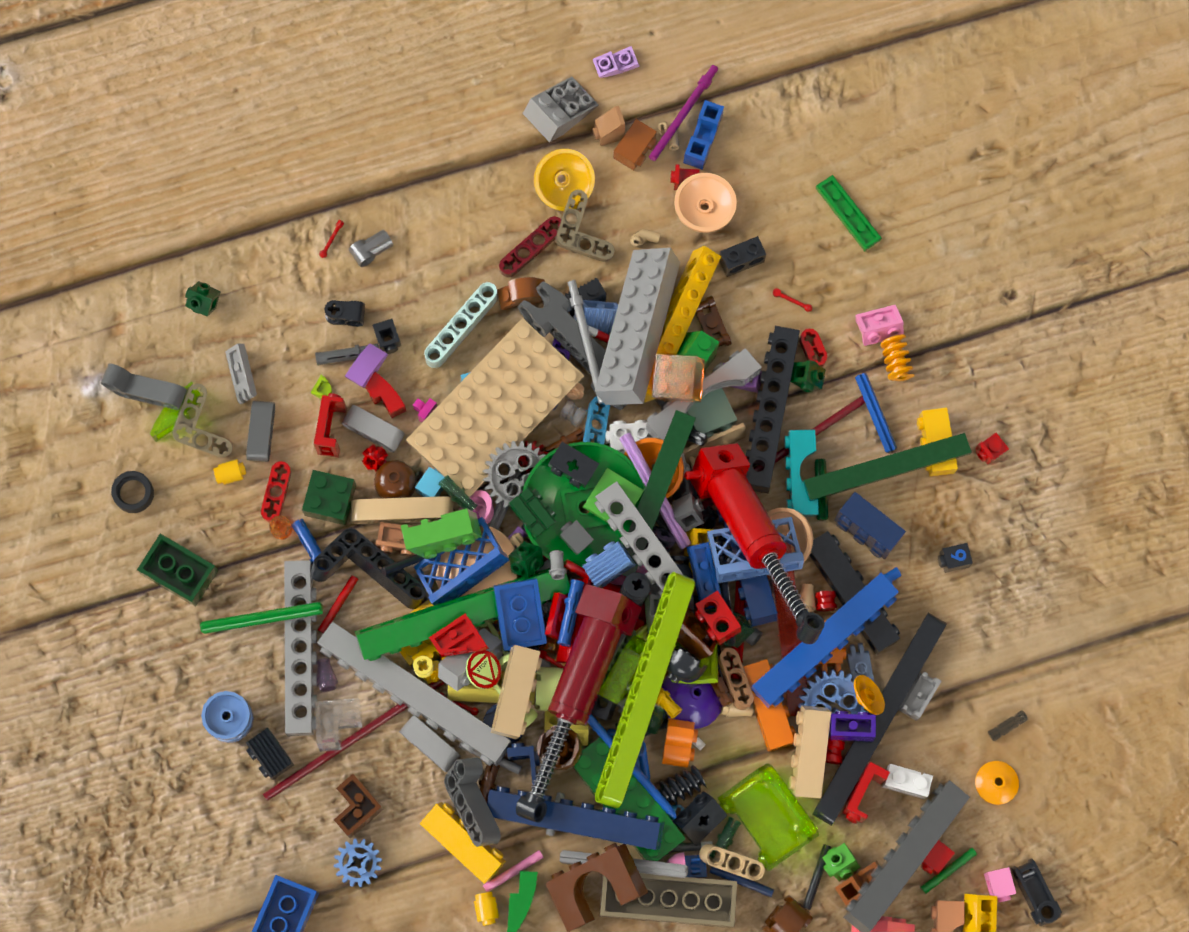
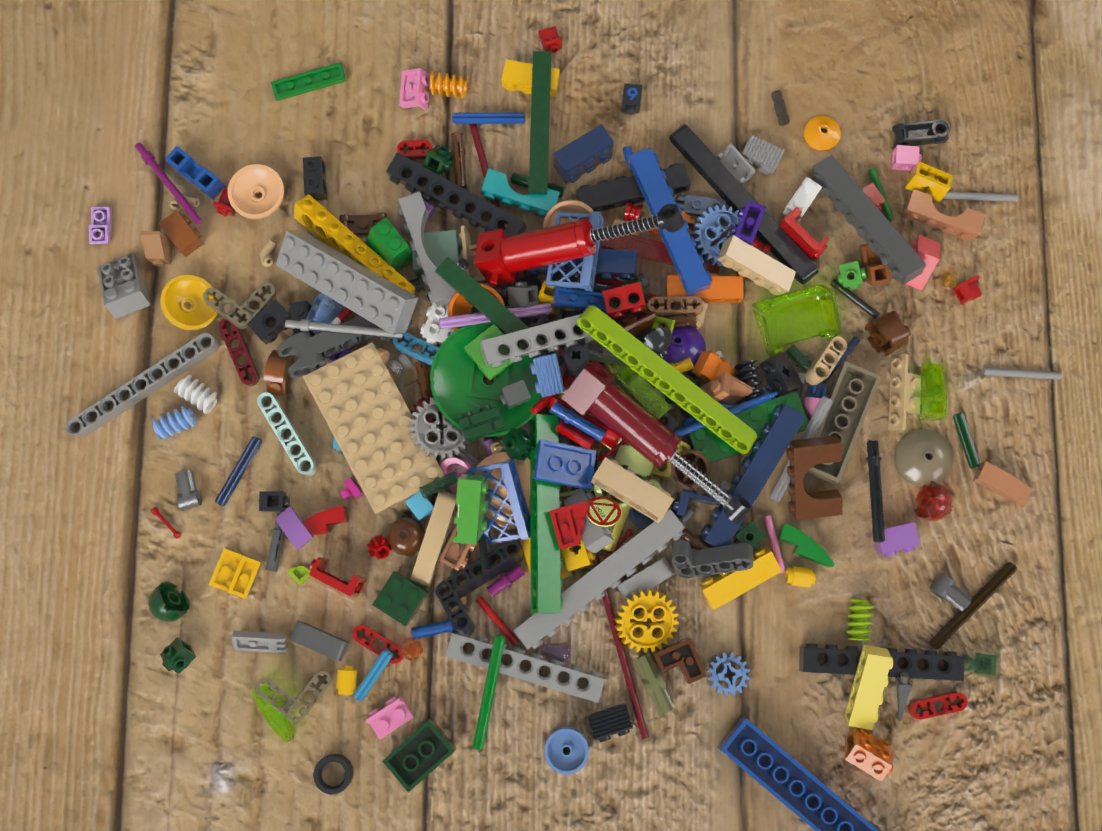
camera: 65 degrees left, 5 degrees up
dark grey beam [101,363,187,410] -> none
clear brick [315,698,362,752] -> none
black piece [324,300,365,327] -> none
light grey beam [342,405,405,453] -> none
light yellow bush [413,656,434,678] -> none
black brick [548,442,599,488] -> none
light grey pin [549,550,566,580] -> none
clear orange brick [652,354,705,402] -> none
red hinge [773,288,813,312] -> none
light orange dish [854,675,885,715] -> none
none -> light grey beam [66,333,219,438]
none -> dark green cylinder [148,582,190,622]
none -> light blue piece [152,406,197,440]
none -> white piece [174,374,217,414]
none -> yellow slope [208,548,261,599]
none -> dark blue axle [215,436,262,506]
none -> black brick [247,299,291,344]
none -> dark azure axle [353,649,393,702]
none -> bright pink bracket [365,696,414,740]
none -> reddish brown pin [451,132,467,189]
none -> magenta pin [487,564,525,597]
none -> yellow gear [614,588,679,653]
none -> olive piece [633,652,674,715]
none -> nougat bracket [700,372,753,404]
none -> dark green brick [733,521,766,551]
none -> light grey brick [741,135,785,175]

